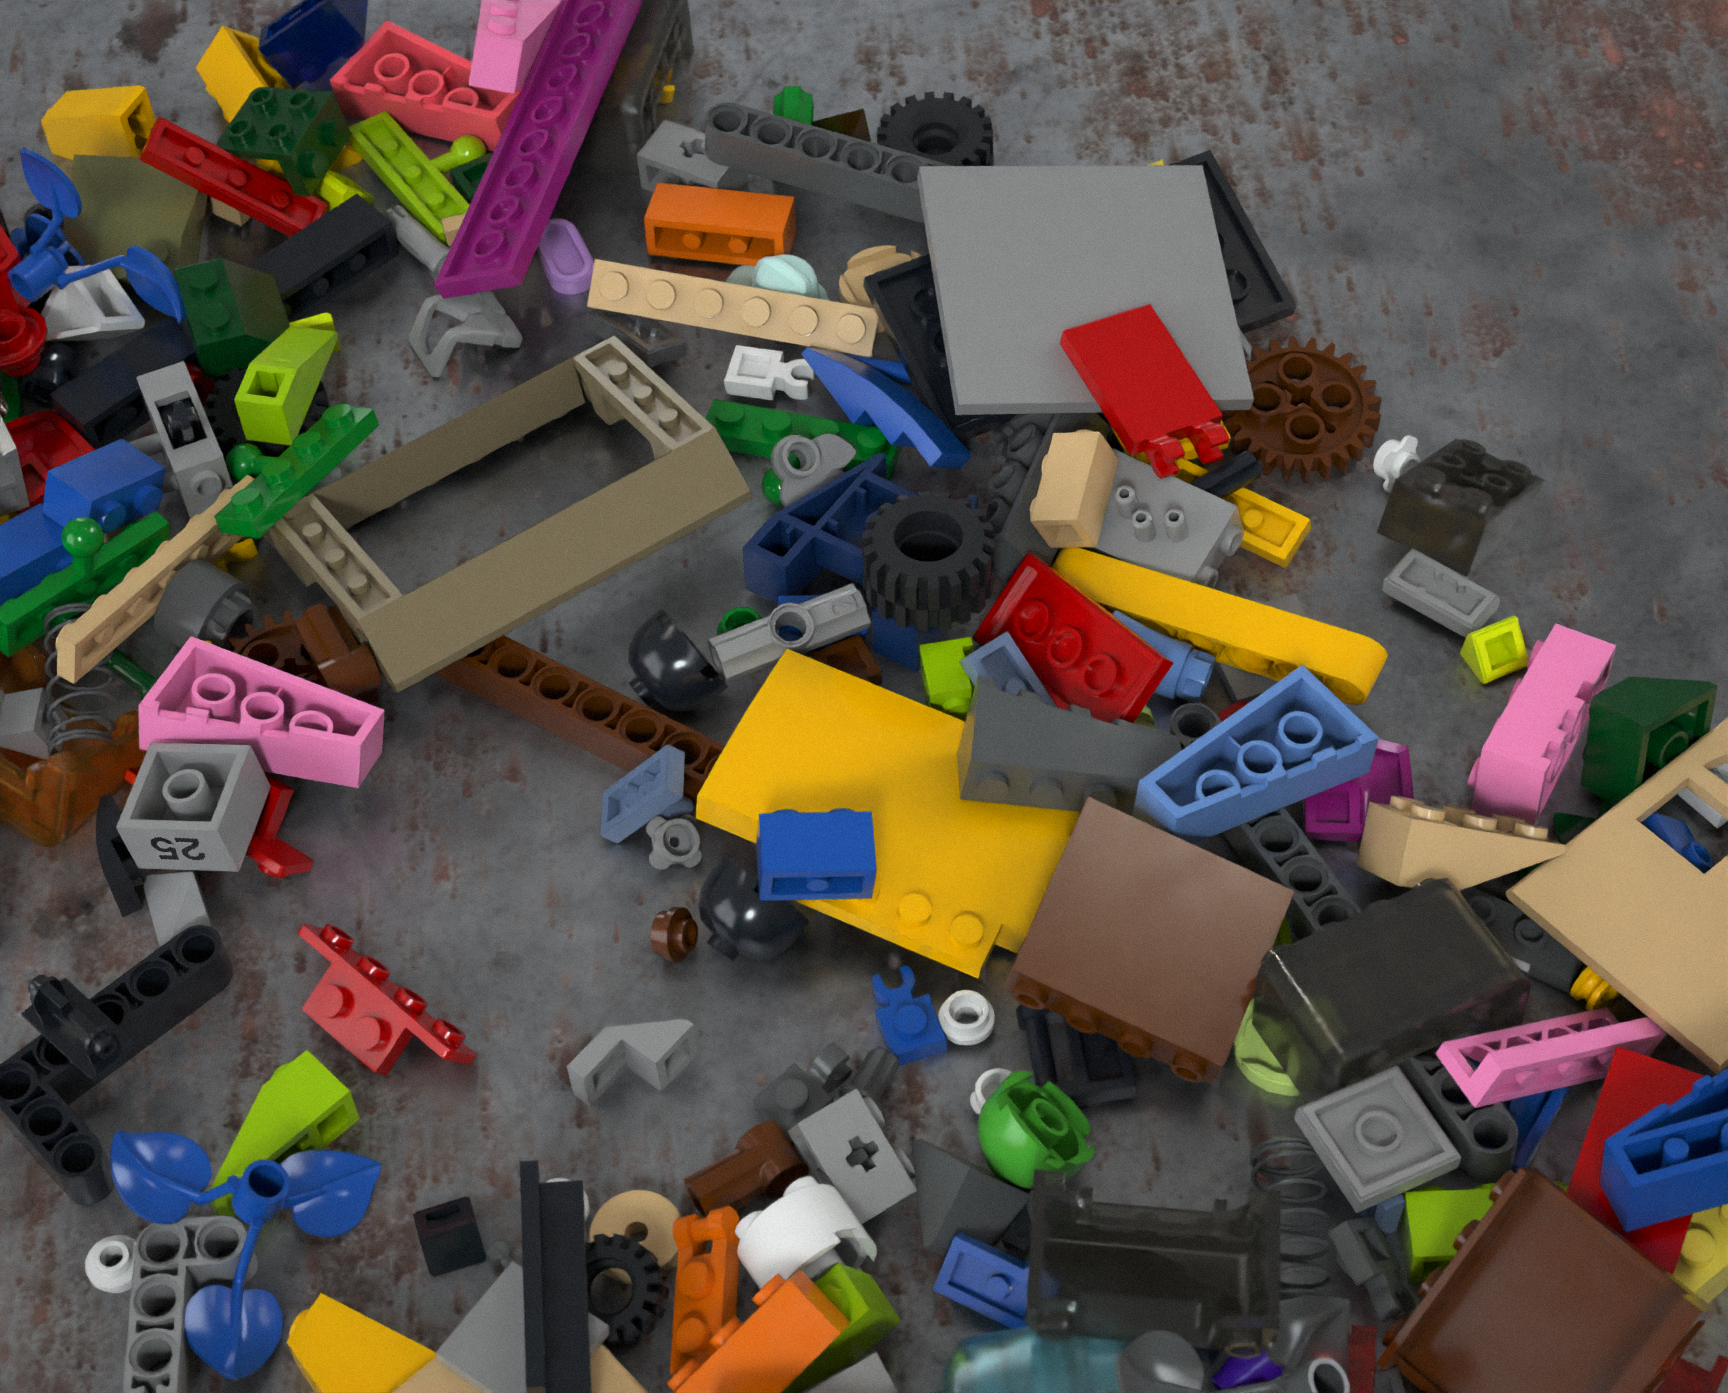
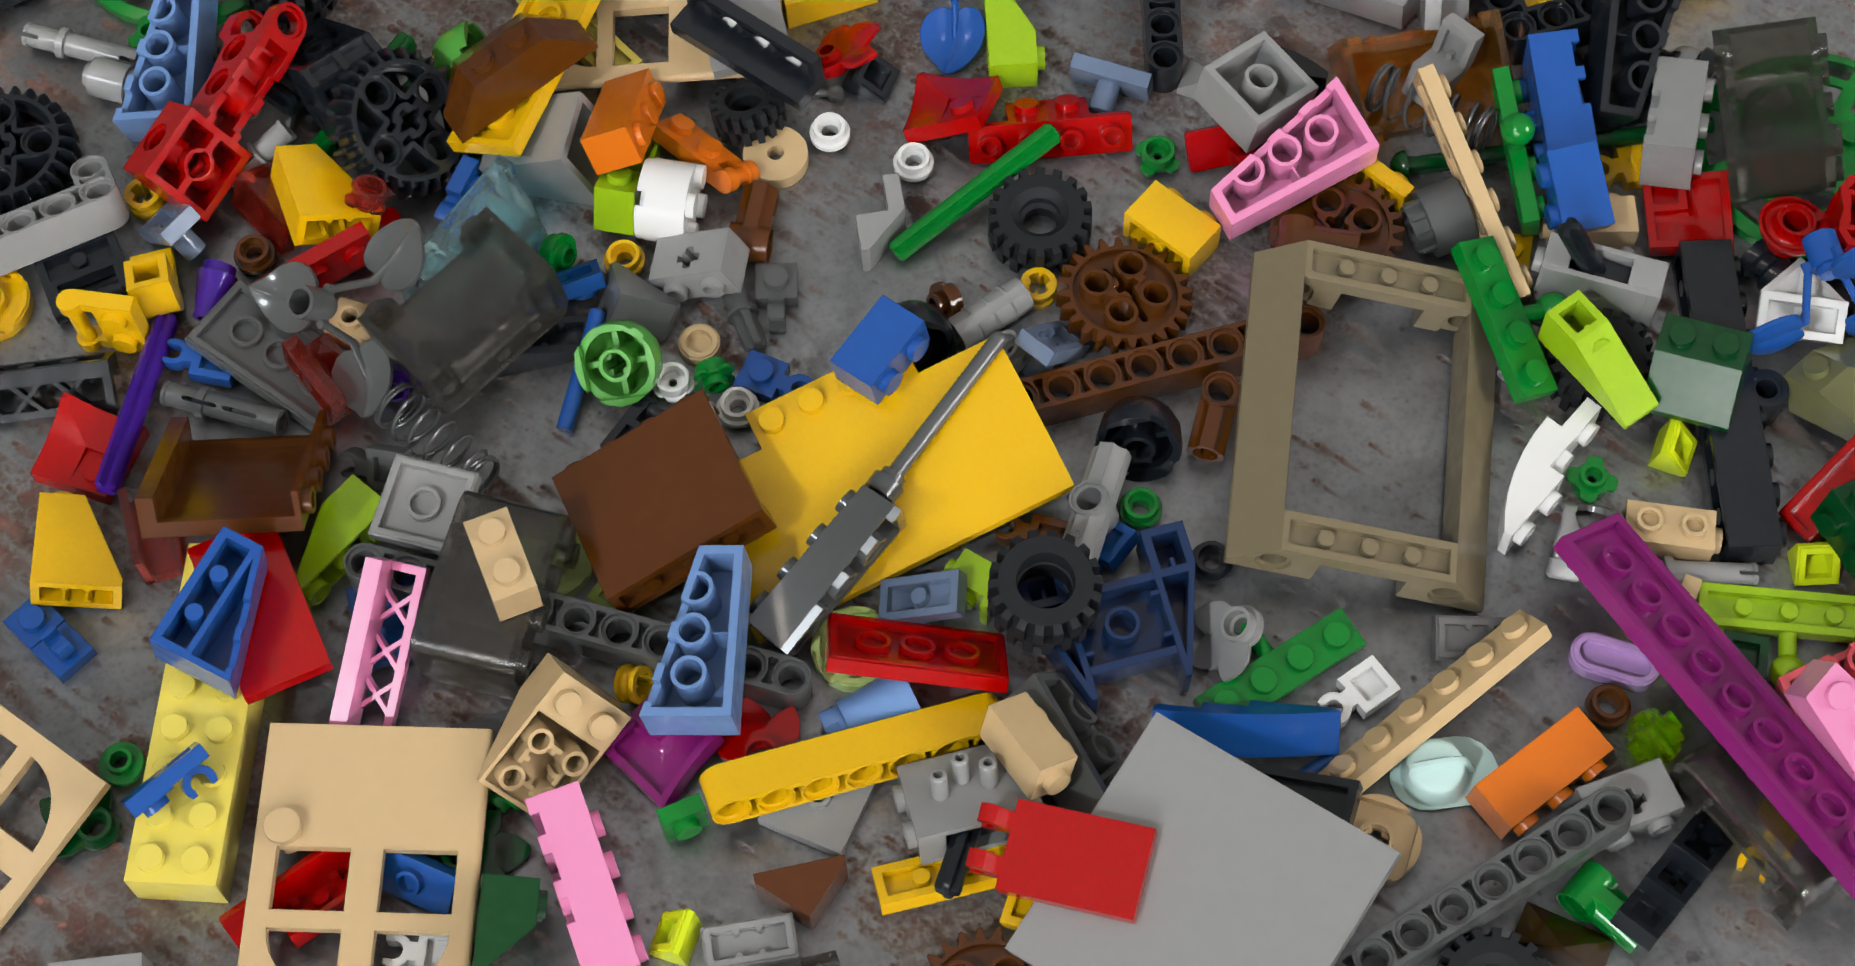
camera: 130 degrees right, 10 degrees up
none -> tan brick [463,506,543,622]
none -> green plate [539,232,577,273]
none -> blue bar [556,308,606,433]
none -> yellow plate [603,239,646,275]
none -> yellow bush [614,664,653,705]
none -> green plate [656,793,709,842]
none -> tan tile [678,324,722,367]
none -> green plate [693,357,736,394]
none -> reddish brown slope [753,854,848,931]
none -> red plate [815,21,881,79]
none -> dark grey piece [865,331,1007,504]
none -> green axle [888,124,1061,261]
none -> white plate [893,142,934,182]
none -> red plate [903,72,1003,143]
none -> light grey axle [949,277,1034,352]
none -> black tyre [988,167,1092,273]
none -> yellow bush [1020,267,1057,310]
none -> reddish brown gear [1055,237,1193,355]
none -> sand blue tile [1069,52,1153,113]
none -> yellow brick [1123,180,1221,278]
none -> green plate [1135,136,1180,177]
none -> reddish brown piece [1187,371,1240,463]
none -> black plate [1192,541,1233,584]
none -> white slope [1497,397,1602,555]
none -> green plate [1565,456,1618,504]
none -> reddish brown plate [1584,684,1631,729]
none -> black slope [1610,801,1745,952]
none -> tan brick [1621,499,1723,561]
none -> clear neon green gear [1625,708,1685,764]

